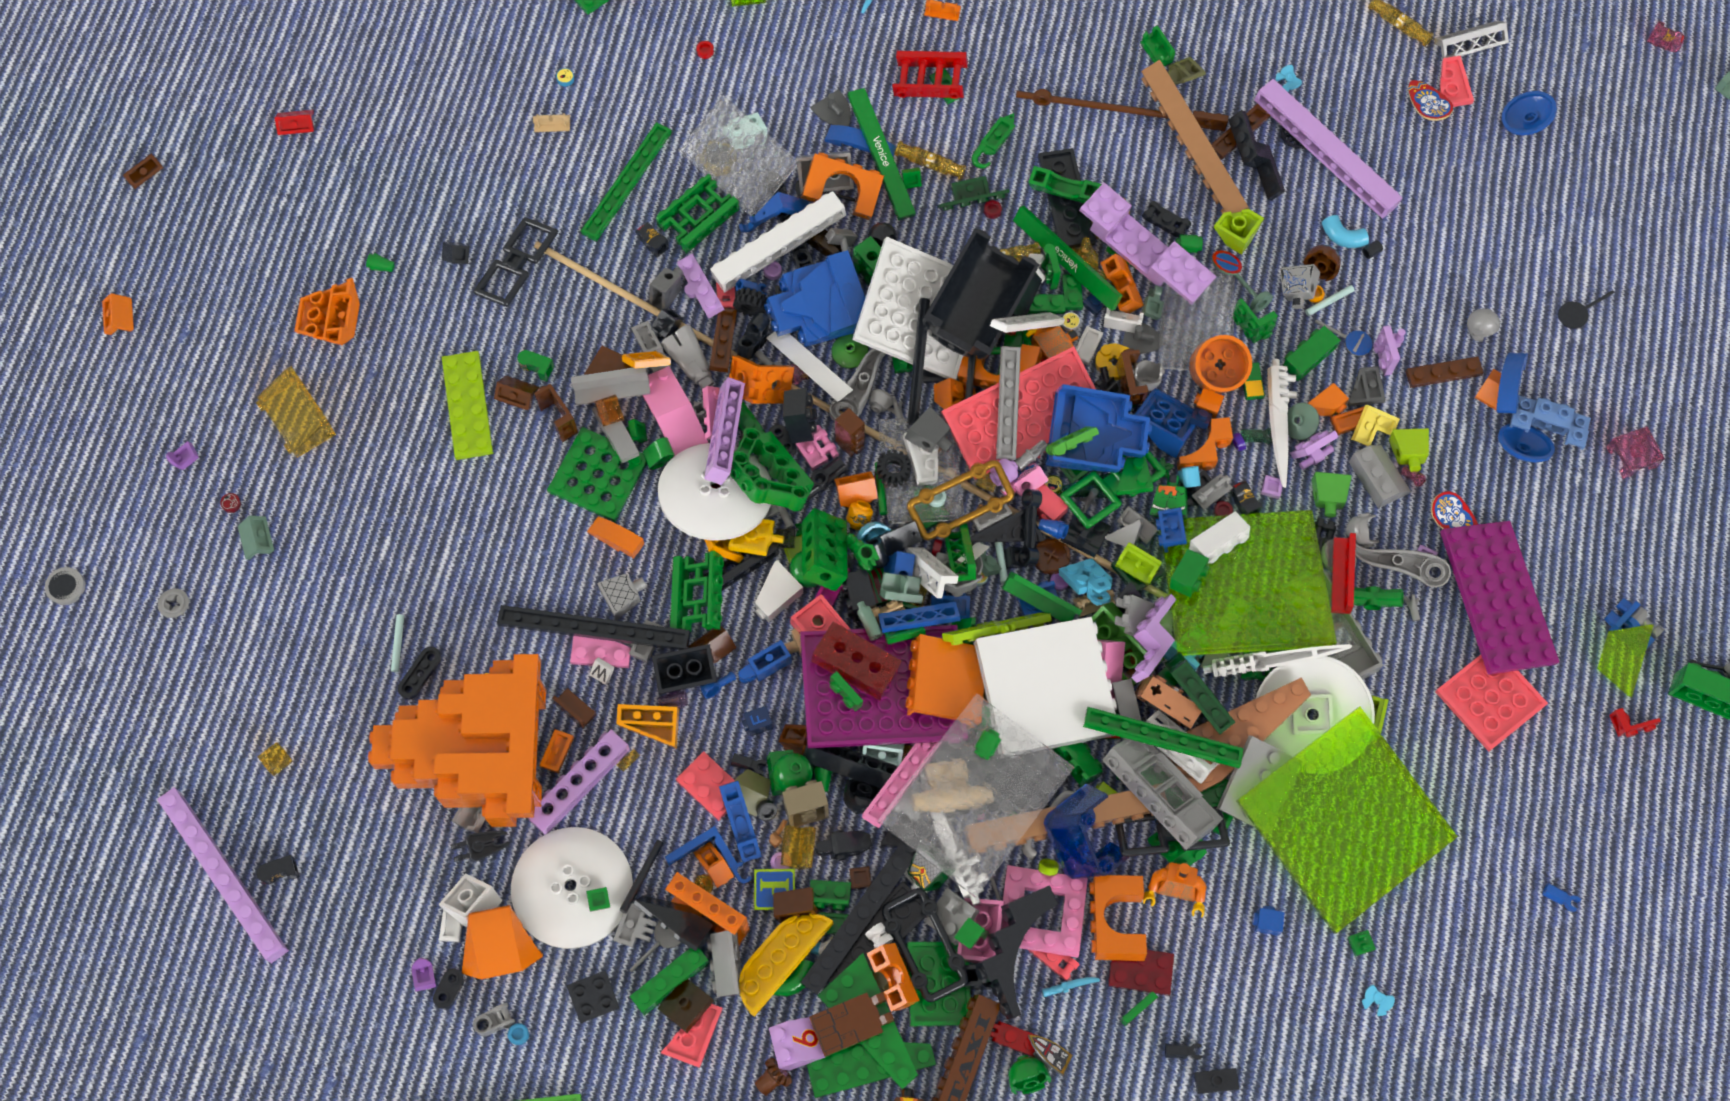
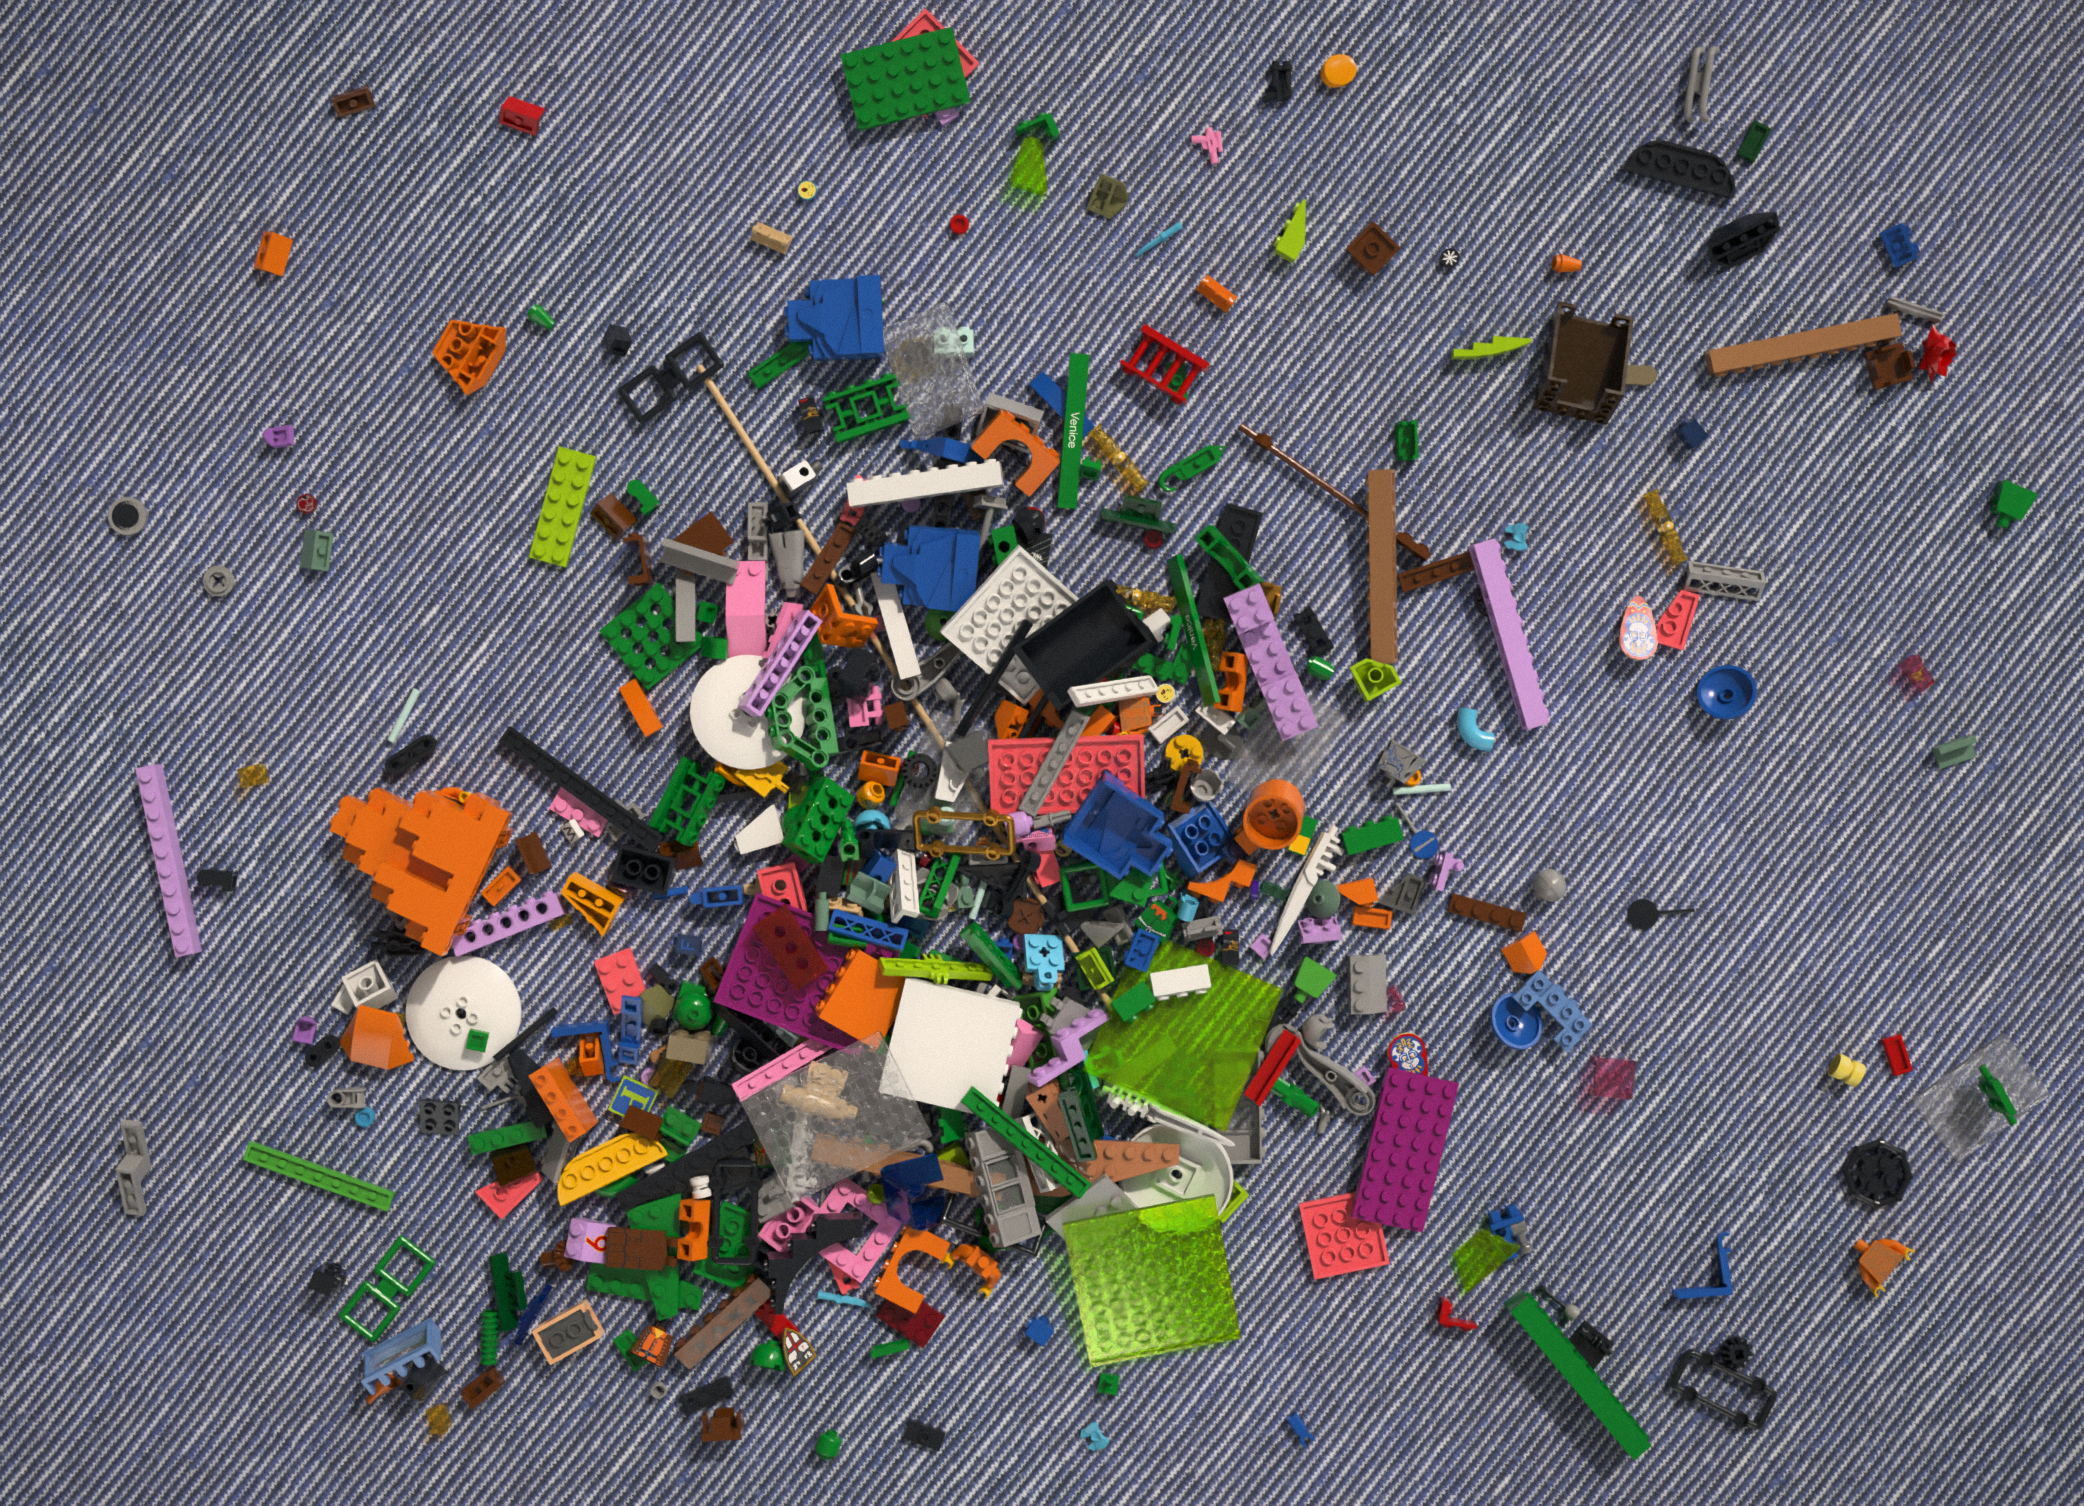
camera: 25 degrees right, 20 degrees up
clear yellow windscreen [256,366,336,458] -> none
clear orange panel [595,395,624,427] -> none
light grey torso [597,574,647,620] -> none
light orange tile [622,351,671,368] -> none
lavender hinge [677,254,725,318] -> none
blue bar [736,279,767,296] -> none
dark grey shield [810,89,851,127] -> none
green plate [829,671,863,712] -> none
green panel [954,917,989,949] -> none
white sticker [957,542,989,564] -> none
green brick [974,728,1001,761] -> none
blue cone [1038,518,1069,539] -> none
bright green hinge [1045,426,1099,456] -> none
black bar [1165,1043,1202,1060] -> none
olive slope [1168,57,1206,84] -> none
piece [1211,250,1273,313] -> none
black bracket [1228,110,1285,201] -> none
green bracket [1233,298,1278,343] -> none
reddish brown cylinder [1303,244,1341,281] -> none
light yellow plate [1351,405,1400,446] -> none
black hinge [1362,240,1383,259] -> none
lime torso [1389,428,1429,472] -> none
blue slope [1497,353,1528,413] -> none
none -> blue panel [783,275,884,361]

